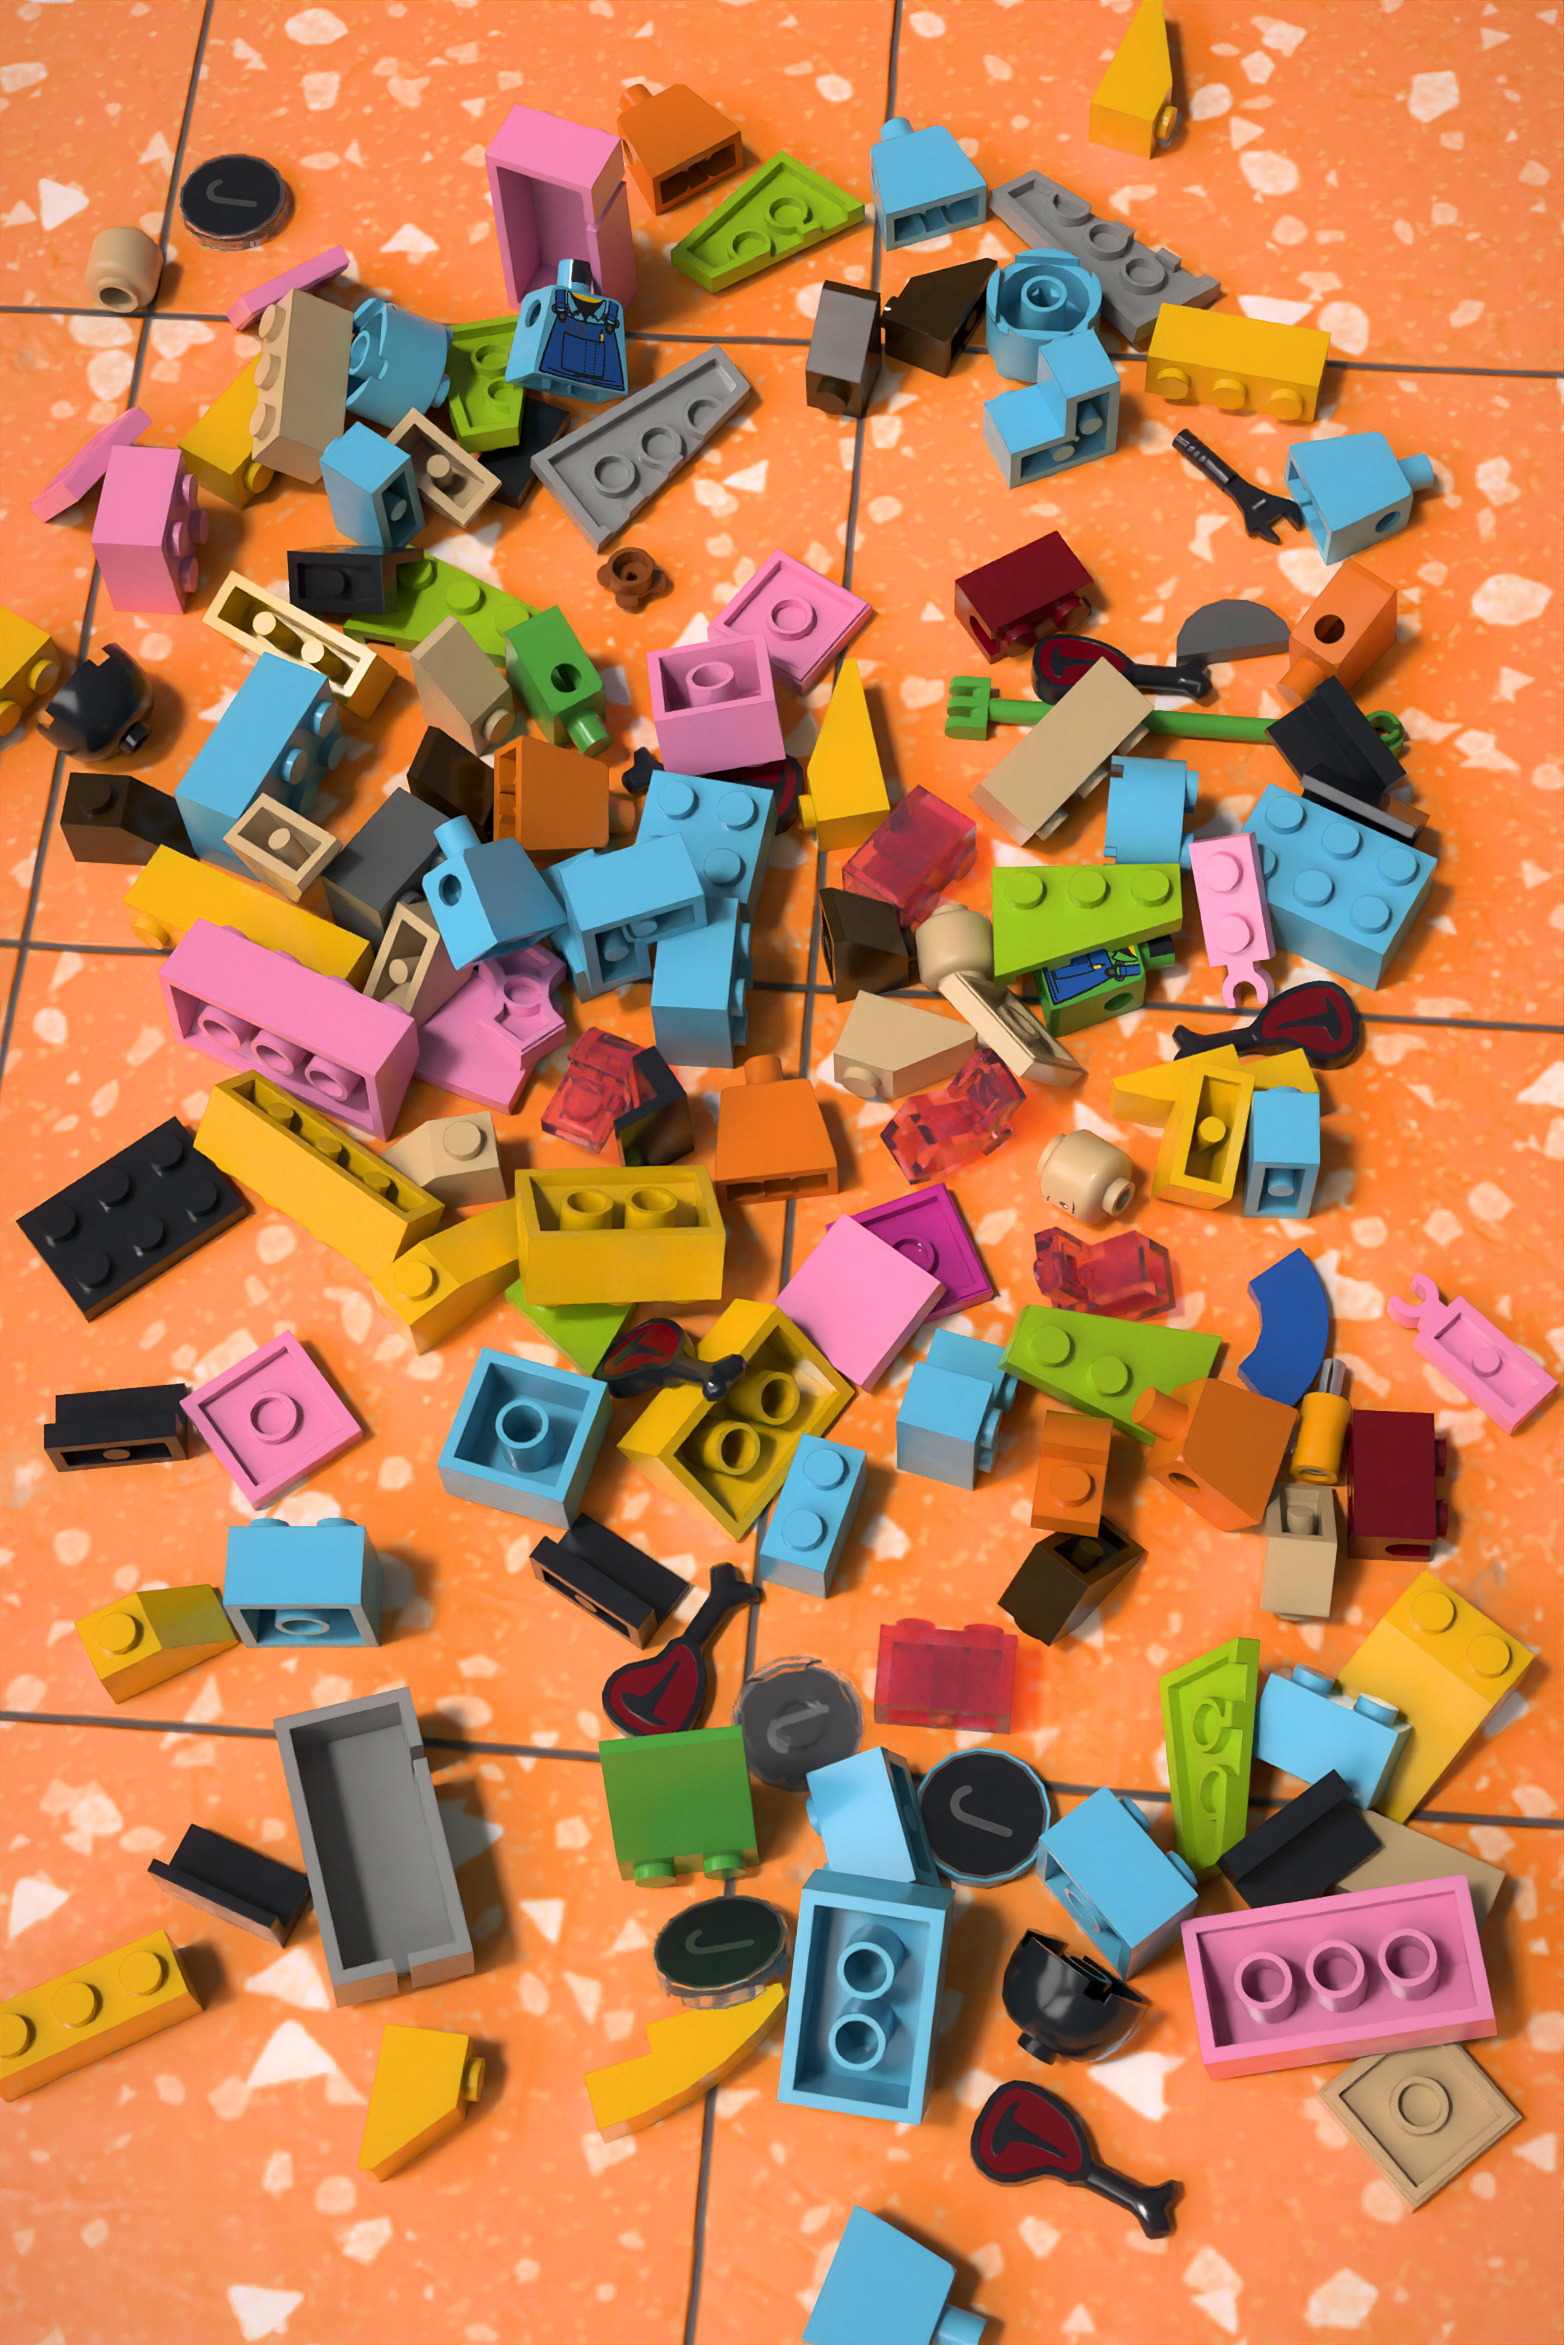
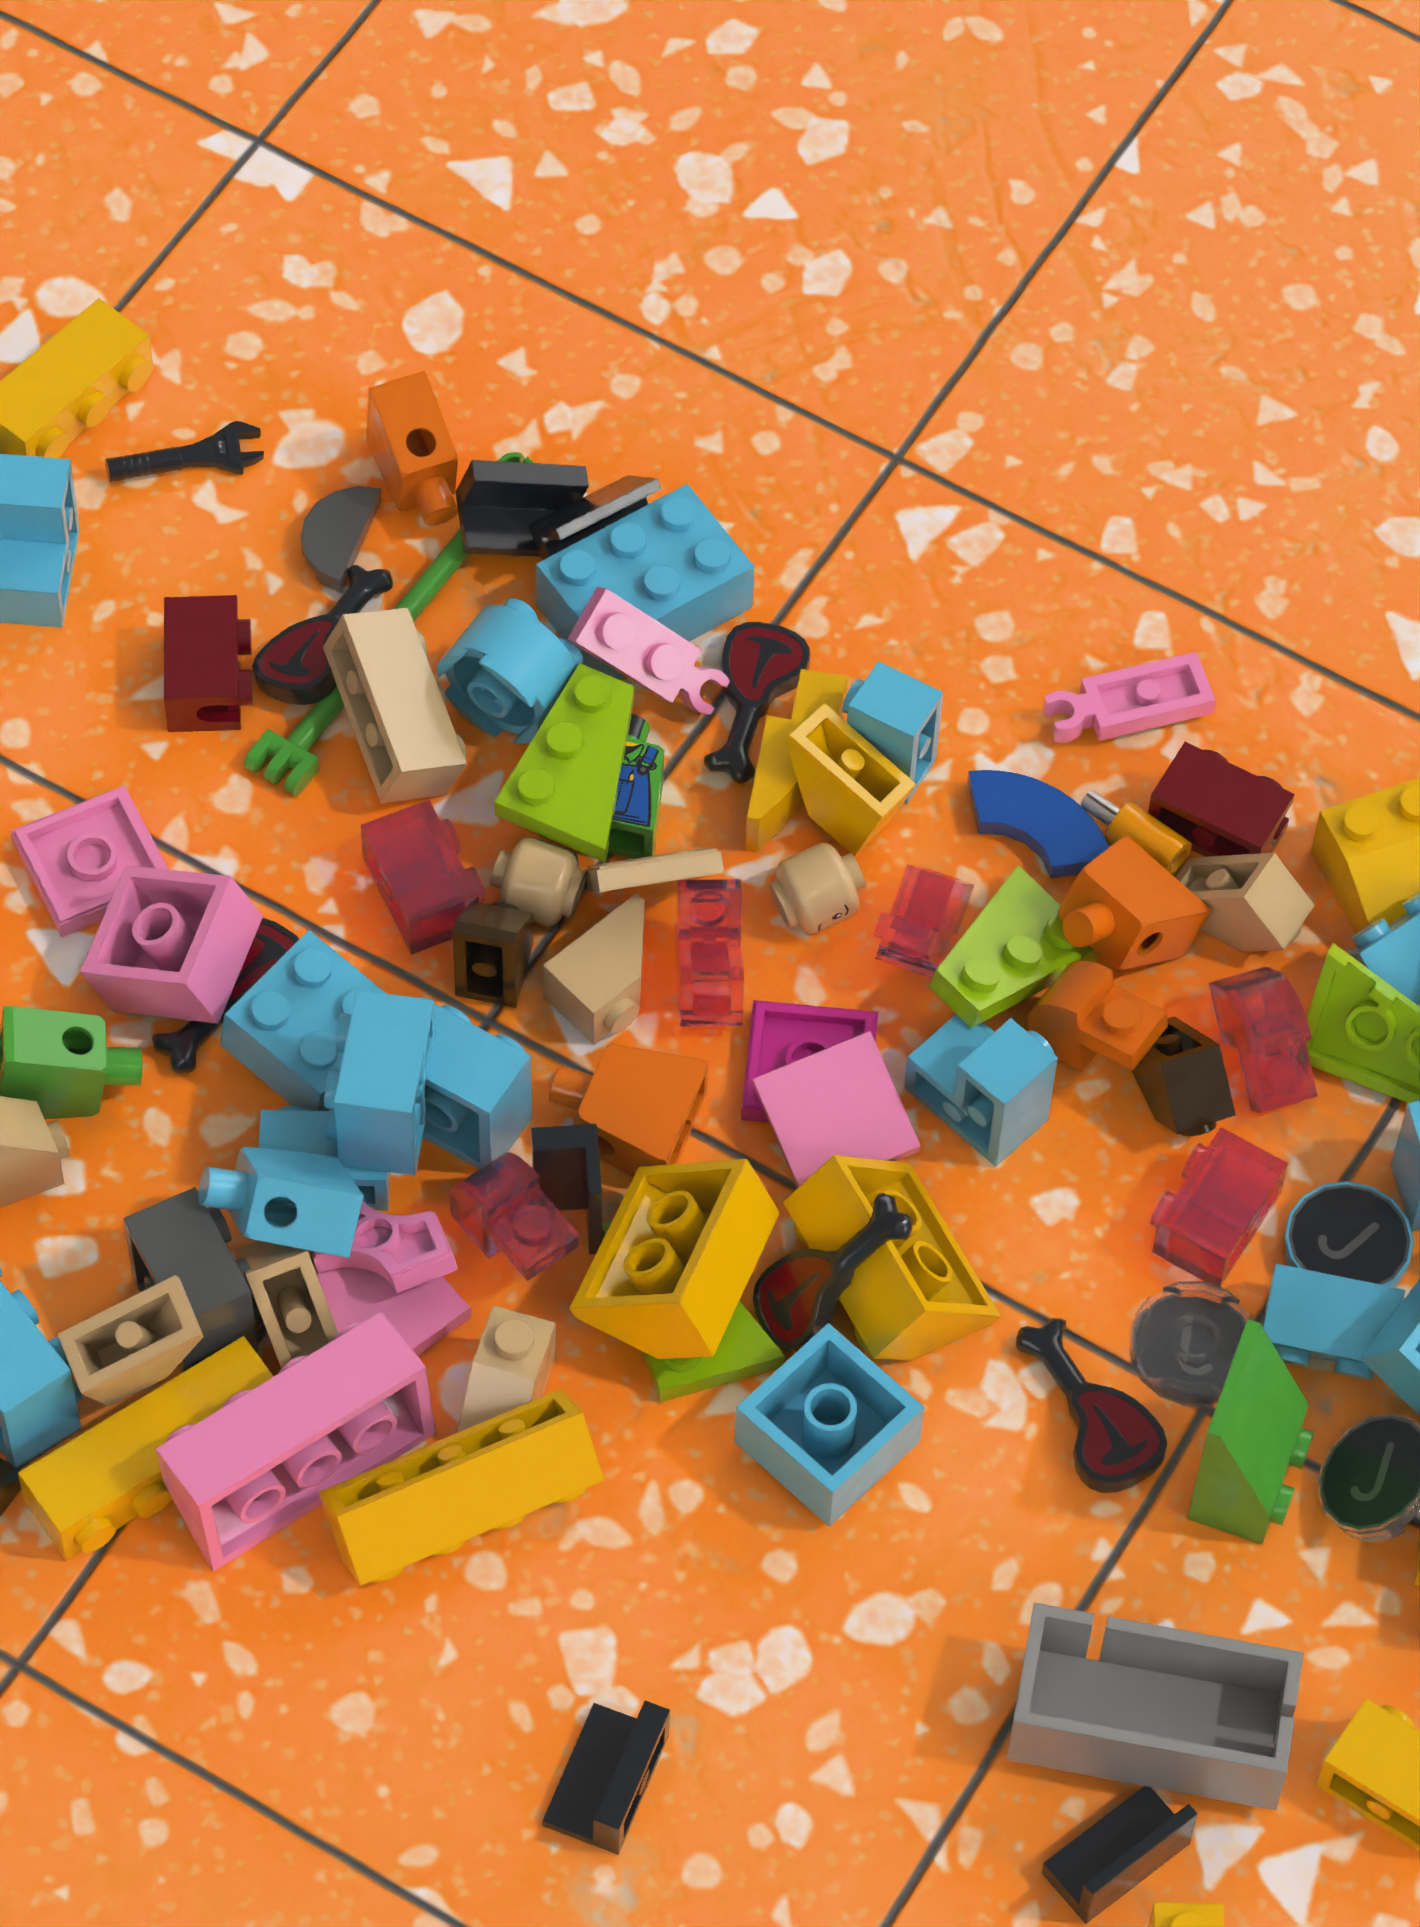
camera: 70 degrees left, 5 degrees down
black plate [16,1116,248,1323] -> none
yellow slope [73,1584,239,1705] -> none
bright pink tile [179,1329,364,1511] -> none
medium azure brick [223,1518,384,1648] -> none
yellow slope [369,1197,520,1356] -> none
dark brown slope [406,726,494,844] -> none
orange torso [493,735,635,863] -> none
black panel [529,1512,690,1651] -> none
medium azure brick [759,1433,867,1600] -> none
yellow slope [798,657,891,853] -> none
medium azure torso [1284,431,1434,566] -> none
none -> clear pink brick [1208,966,1318,1113]

